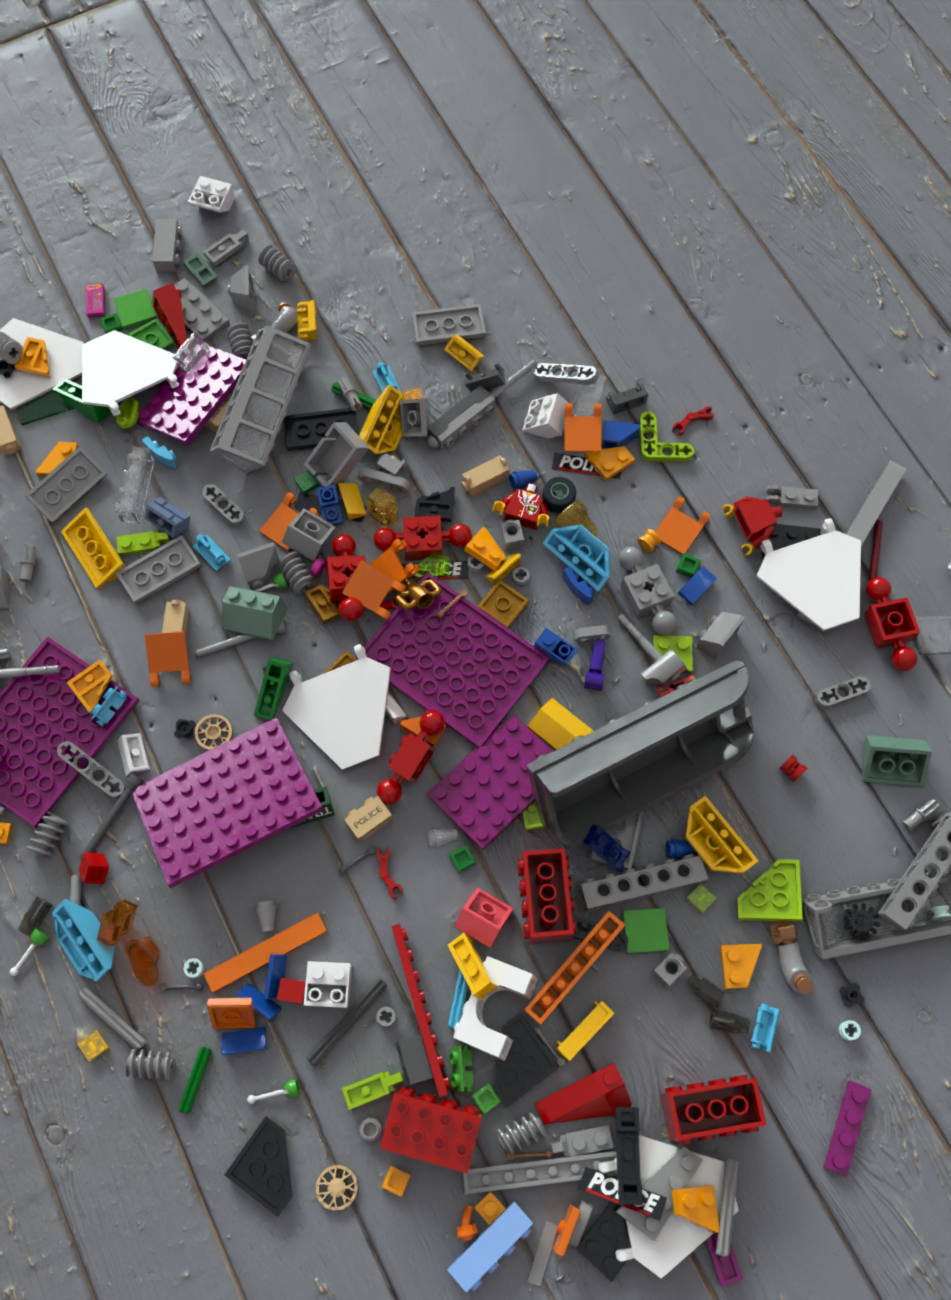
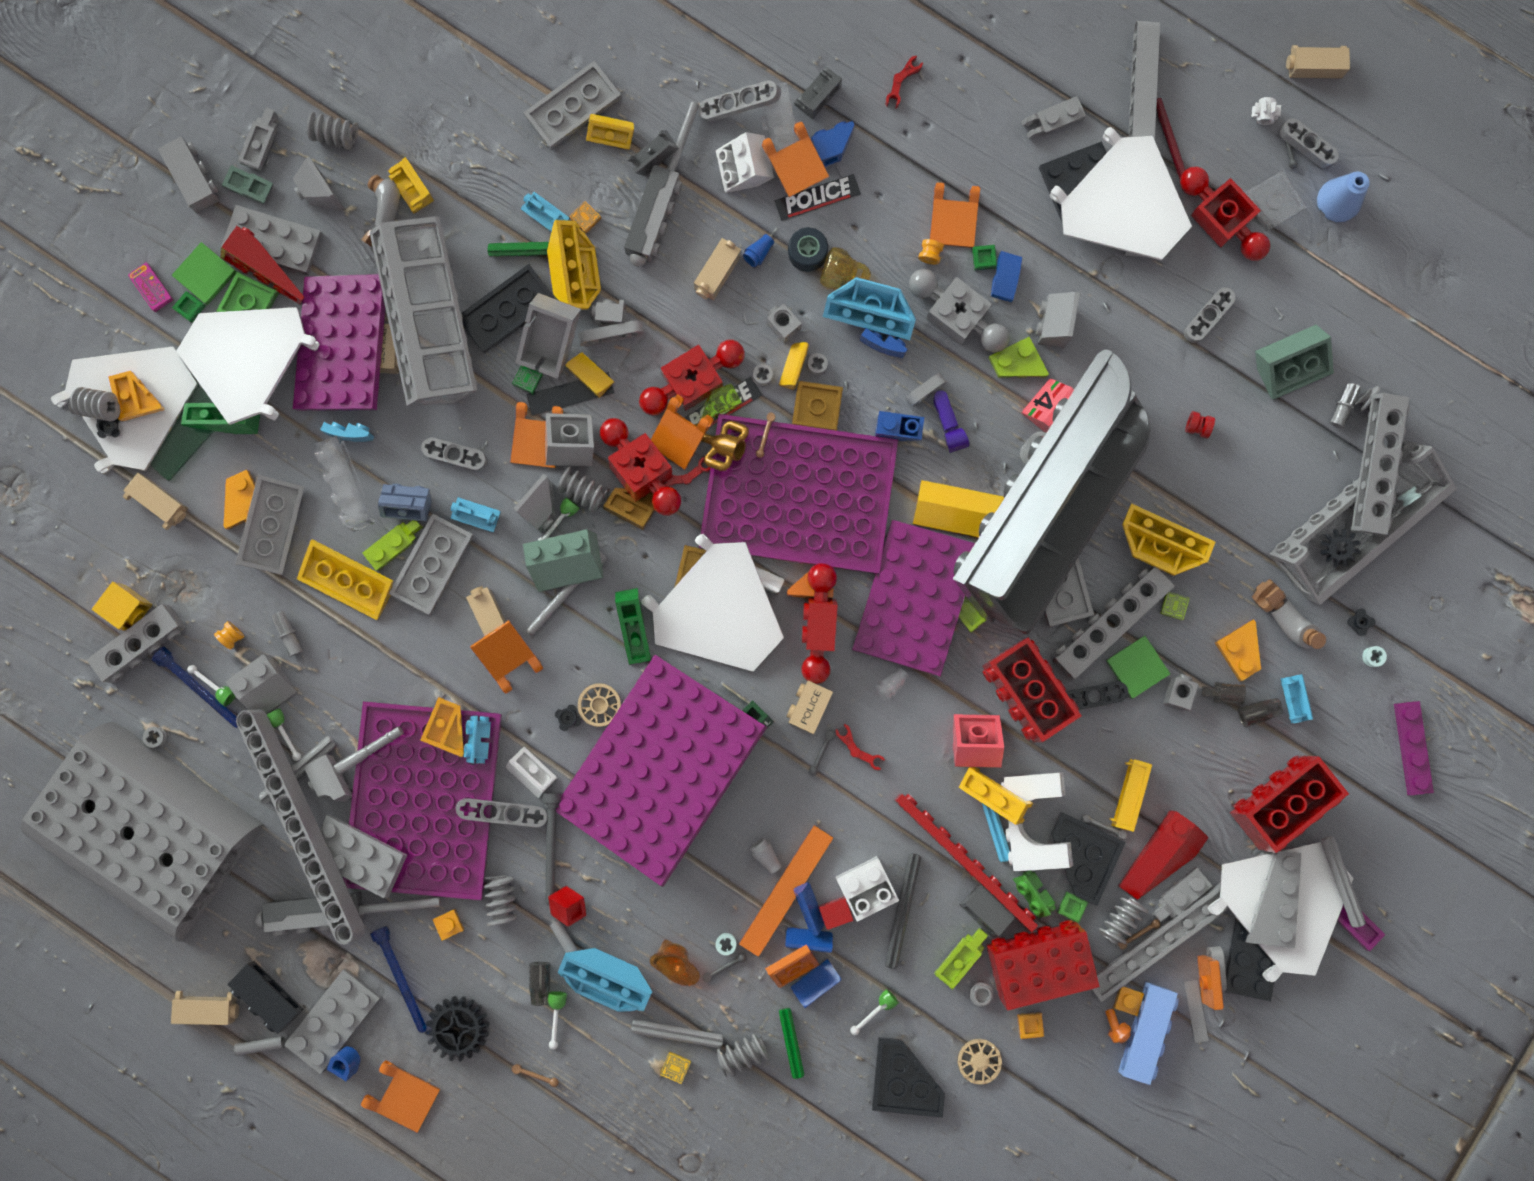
camera: 30 degrees left, 15 degrees up
clear orange brick [97,899,137,947] -> none
lime arm [116,395,140,429] -> none
clear slope [172,332,210,373] -> none
white slope [188,176,235,212] -> none
light grey piece [227,323,253,359] -> none
dark pink tile [310,558,326,577] -> none
blue slope [316,485,343,525] -> none
light grey axle [338,377,362,411] -> none
orange flag [342,560,406,619] -> none
clear yellow brick [366,486,398,527] -> none
light grey bush [376,1007,396,1027] -> none
light grey slope [399,398,429,437] -> none
black wing [414,487,455,522] -> none
green tile [449,845,477,873] -> none
light orange wing [464,526,506,571] -> none
red torso [492,484,549,530] -> none
orange brick [524,911,625,1025] -> none
sticker [578,1167,667,1221] -> none
clear blue plate [583,824,631,871] -> none
light orange wing [585,446,635,481] -> none
black slope [616,1107,642,1205] -> none
light grey piece [617,614,687,687] -> none
lime beam [639,411,694,462] -> none
blue cone [665,839,697,859] -> none
light orange wing [671,1185,720,1233] -> none
red torso [723,496,783,556] -> none
lime plate [737,859,803,922] -> none

